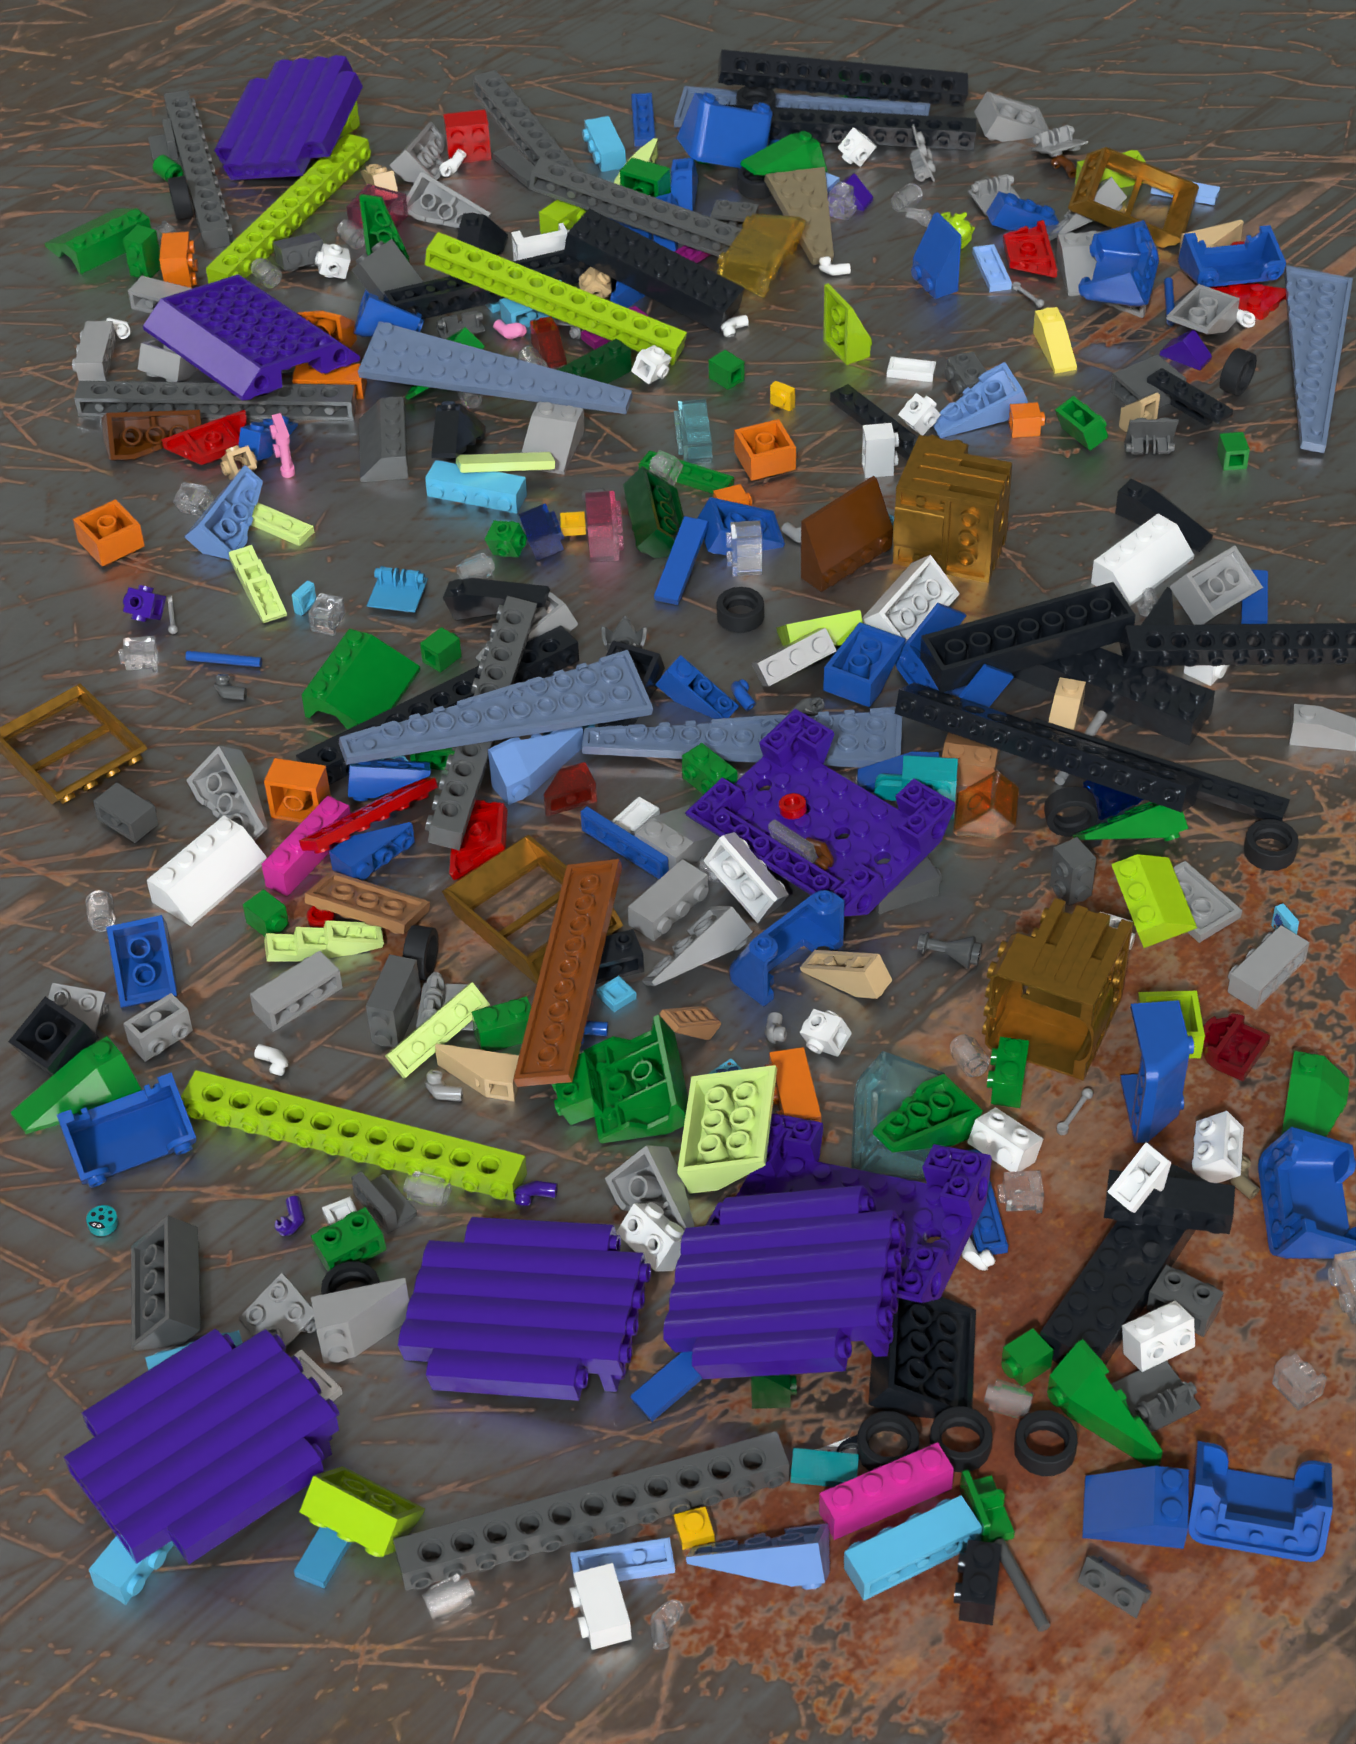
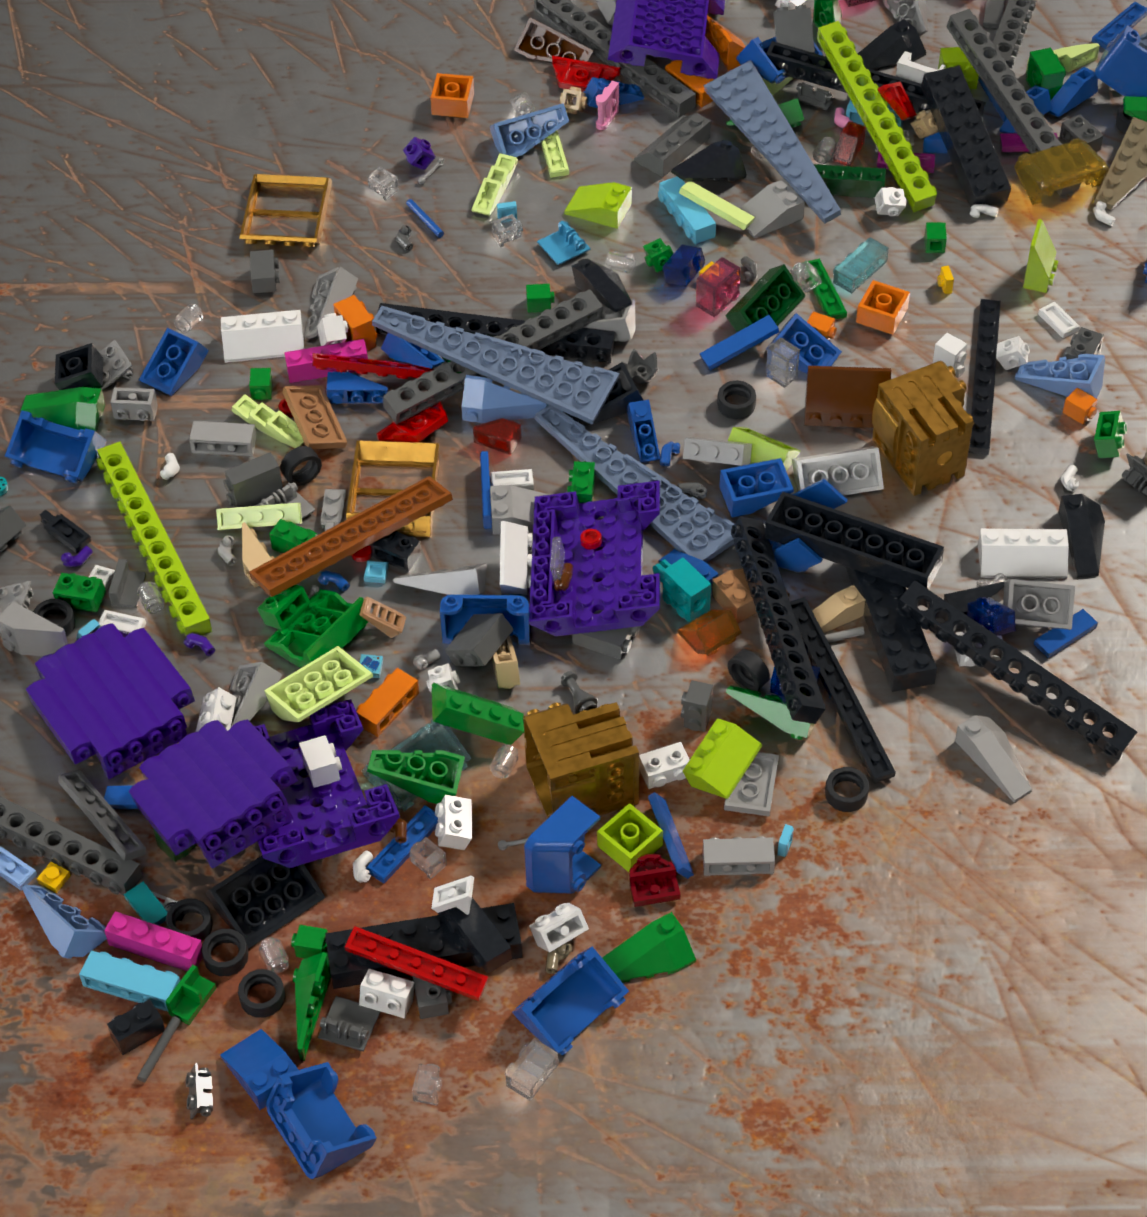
camera: 45 degrees right, 5 degrees up
green piece [301,628,421,729] -> none
medium azure brick [582,116,626,172] -> none
light grey brick [628,859,709,941] -> none
green brick [987,1037,1029,1108] -> none
none -> black hinge [39,510,92,553]
none -> dark grey plate [58,770,146,861]
none -> medium azure tile [76,619,100,640]
none -> white tile [98,610,146,637]
none -> white brick [299,735,342,788]
none -> white brick [317,313,348,346]
none -> light grey hinge [320,489,346,531]
none -> red plate [345,926,488,1001]
none -> green slope [432,682,524,746]
none -> dark grey brick [445,613,514,666]
none -> lime slope [564,182,632,229]
none -> blue tile [648,792,694,879]
none -> red wing [877,82,917,121]
none -> clear blue brick [967,597,1015,636]
none -> white arm [1060,465,1079,492]

